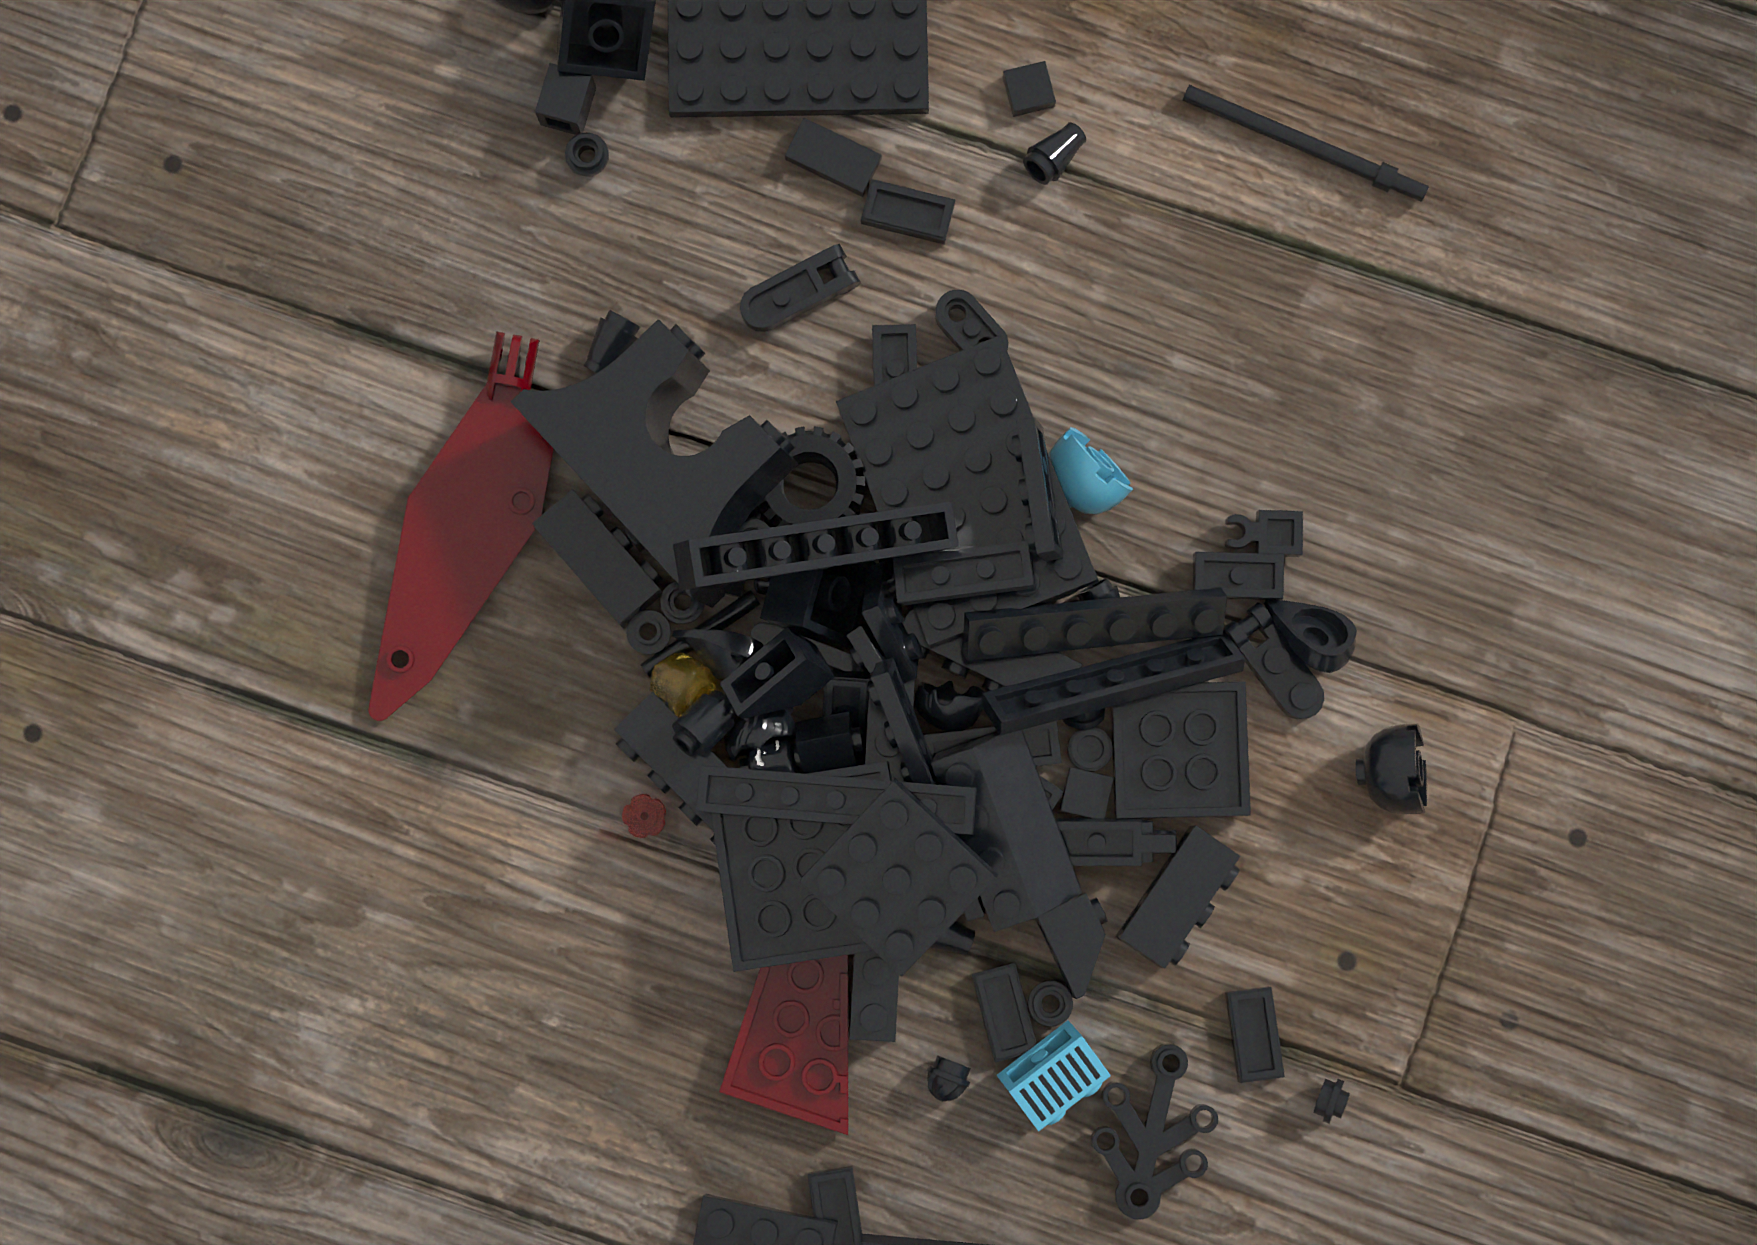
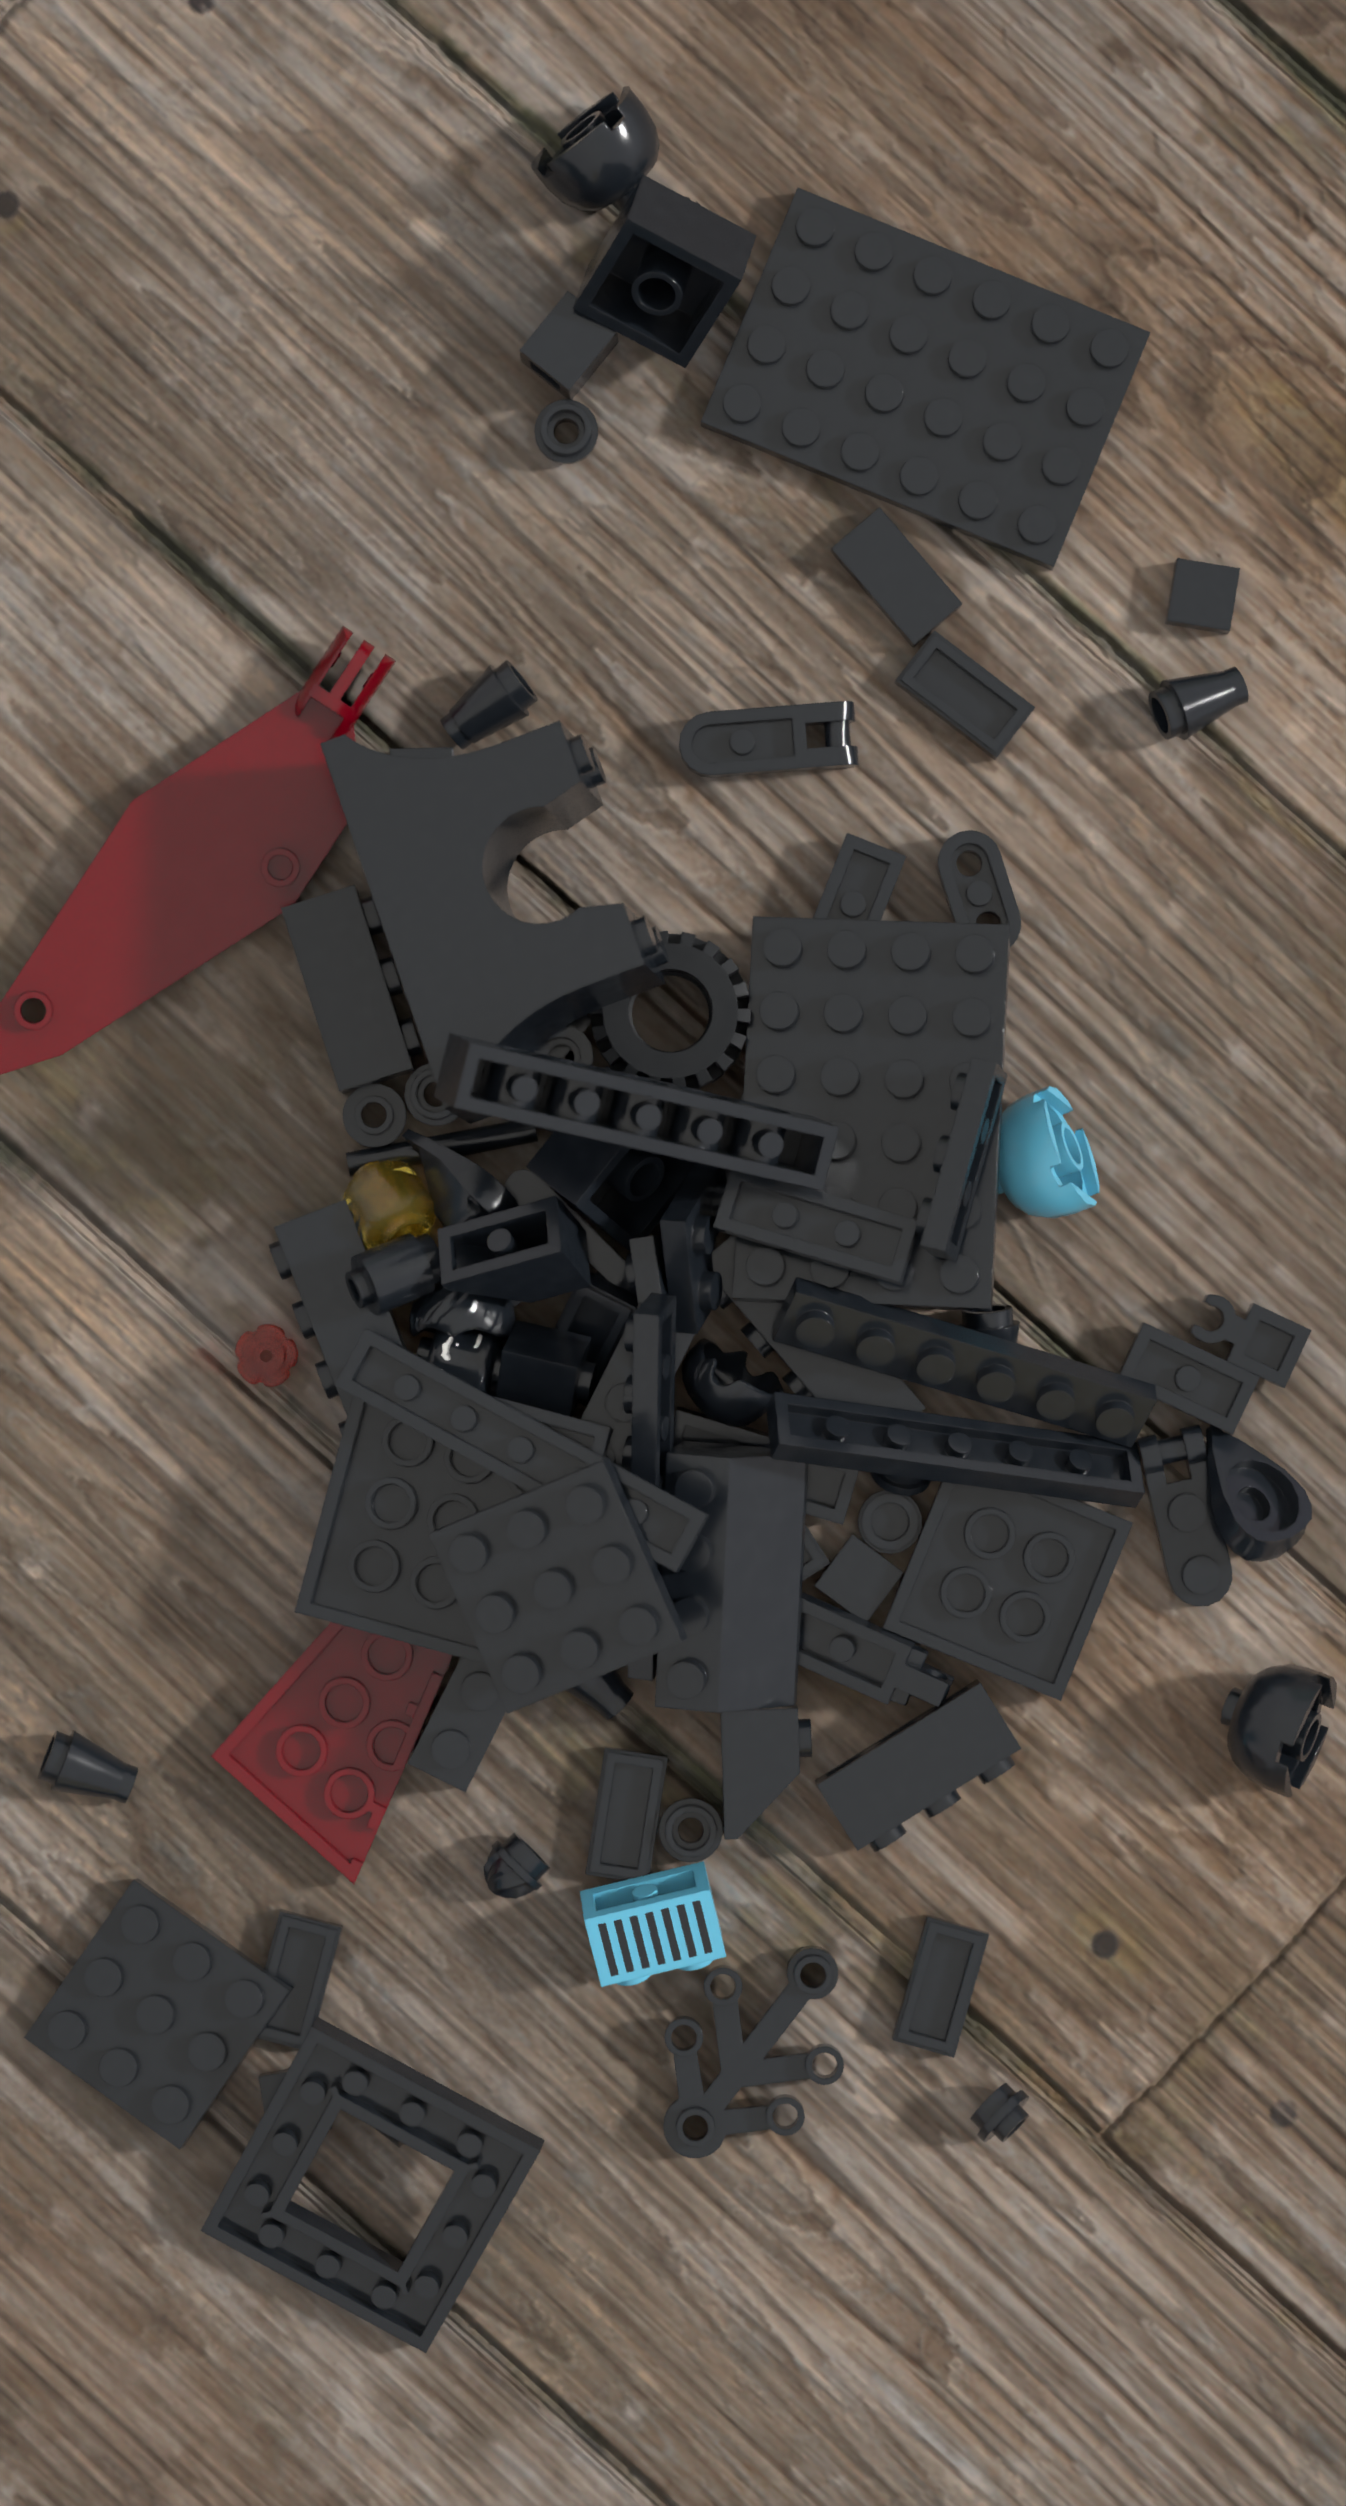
camera: 30 degrees right, 5 degrees up
none -> black cone [38,1730,138,1804]

